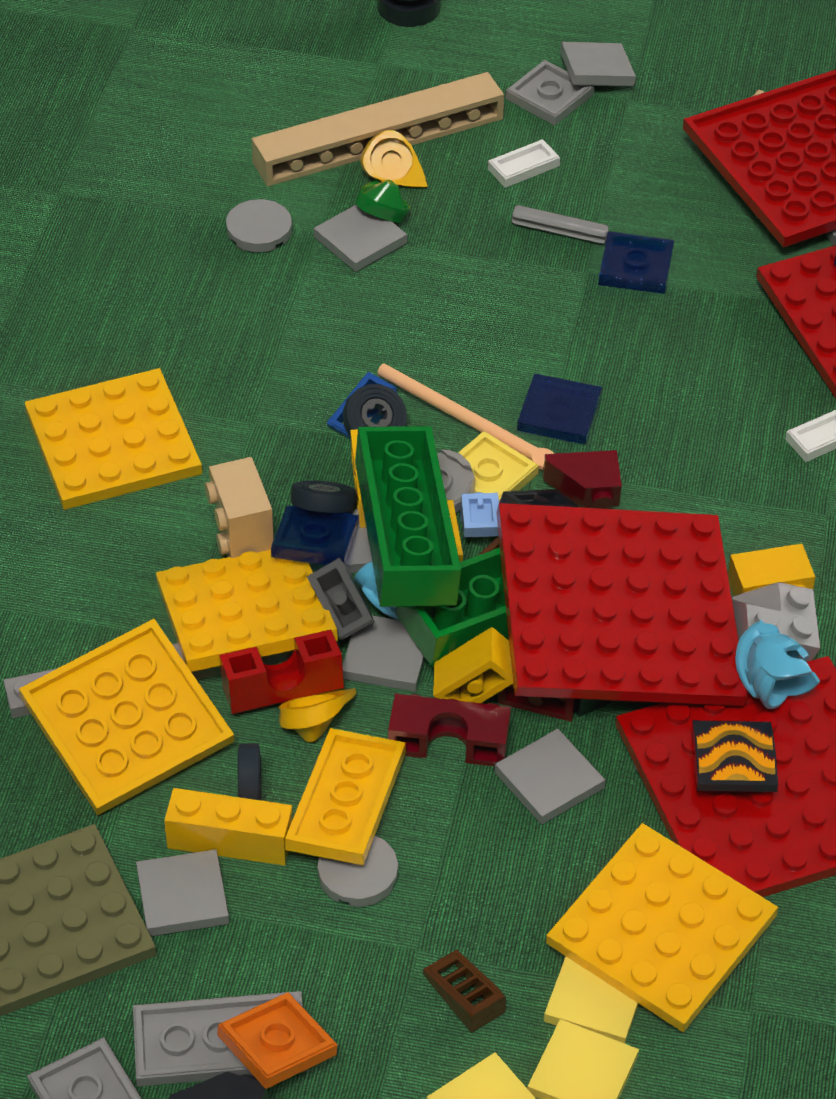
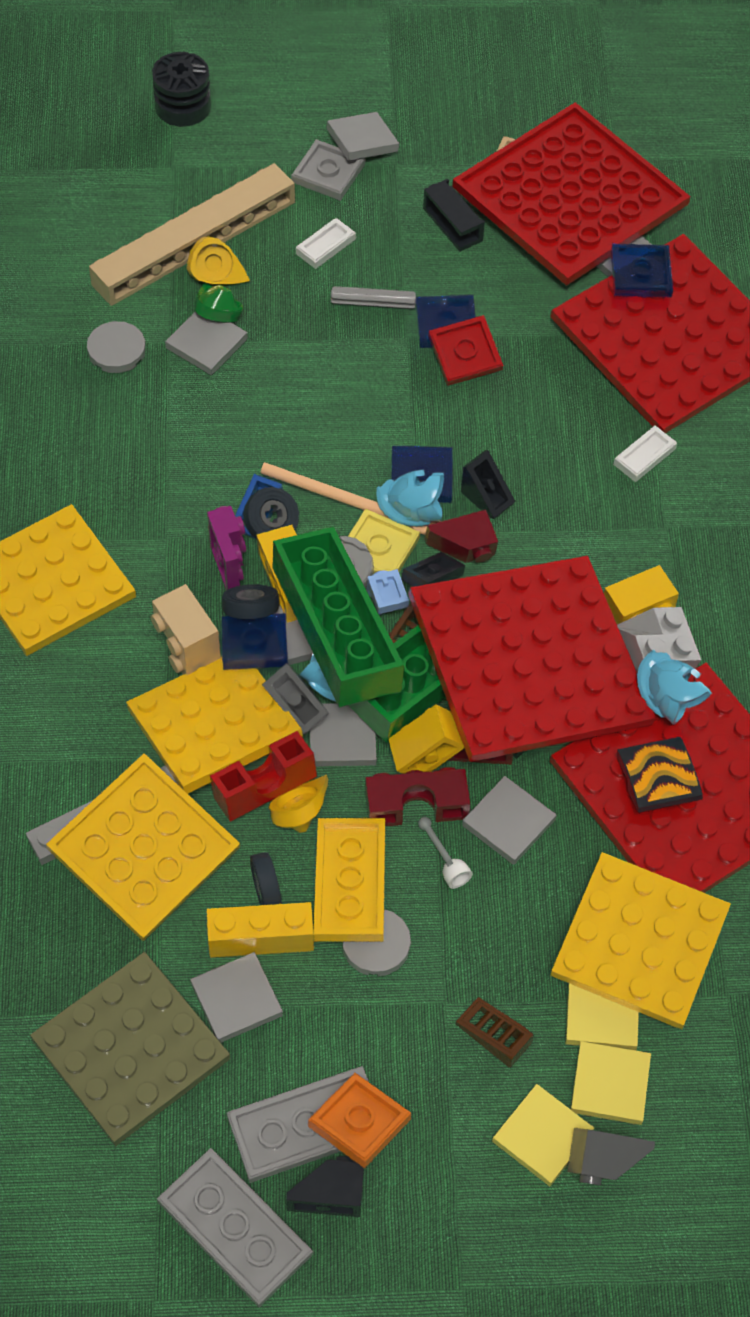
camera: 15 degrees left, 10 degrees up
none -> magenta plate [207,505,246,591]
none -> medium azure helmet [376,469,444,526]
none -> hinge [418,817,473,889]
none -> black window [423,178,485,252]
none -> red tile [428,315,503,386]
none -> black slope [461,450,516,519]

